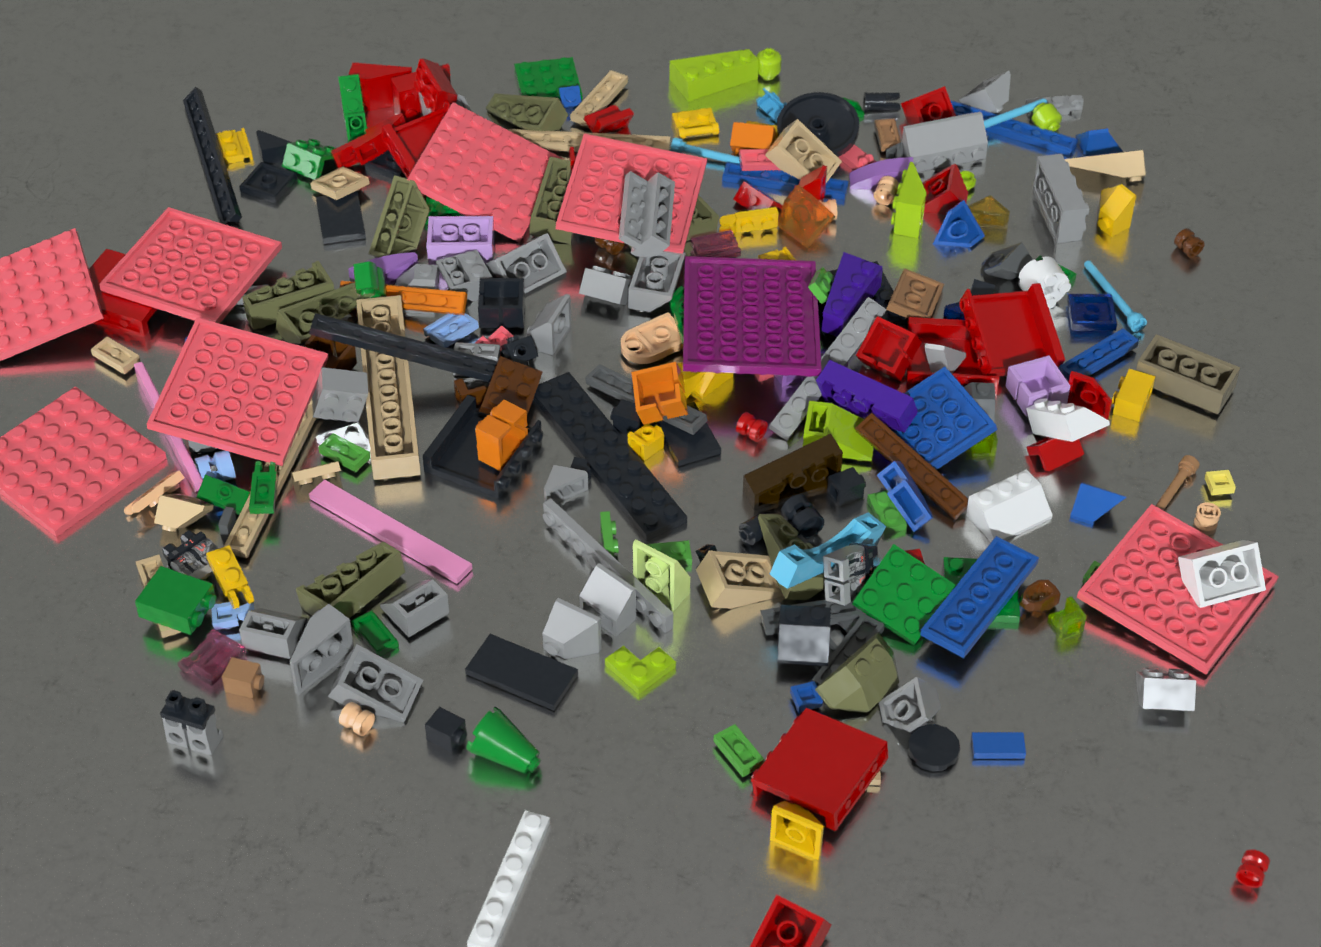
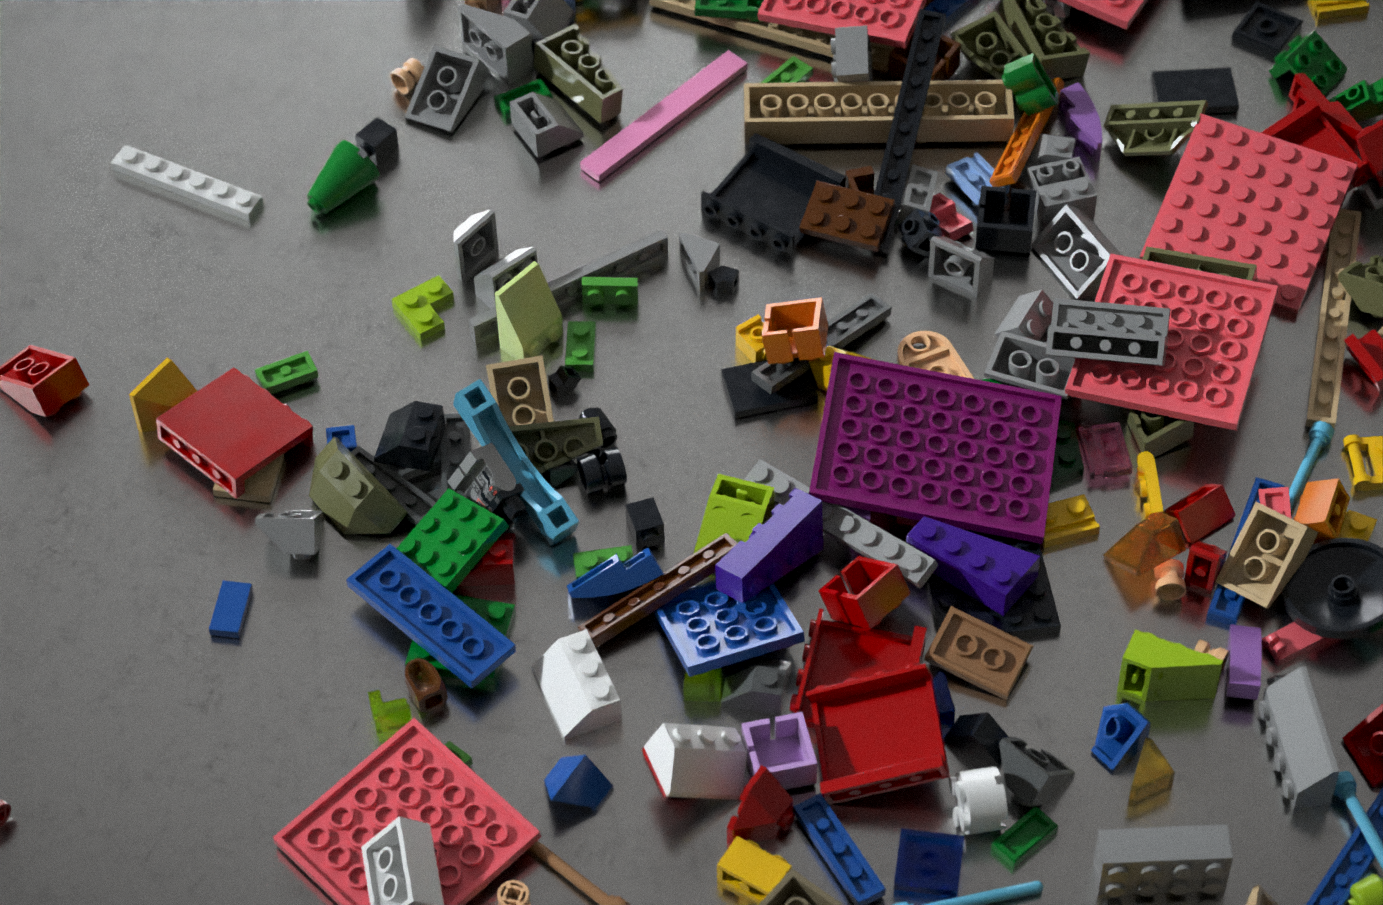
camera: 100 degrees right, 5 degrees up
black slope [256,130,291,165] -> none
tan plate [290,461,341,485] -> none
tan plate [310,167,370,200] -> none
lavender brick [427,216,494,265] -> none
black tile [465,634,578,710] -> none
orange piece [475,400,528,471] -> none
black plate [533,372,687,541] -> none
red wheel [736,412,768,442] -> none
dark brown wedge [743,433,843,511] -> none
bright green plate [808,267,835,304] -> none
medium nougat plate [874,119,901,152] -> none
black tile [908,724,960,771] -> none
red slope [923,164,968,215] -> none
light grey slope [925,343,966,374] -> none
lime plate [960,171,976,190] -> none
slope [1136,667,1196,711] -> none

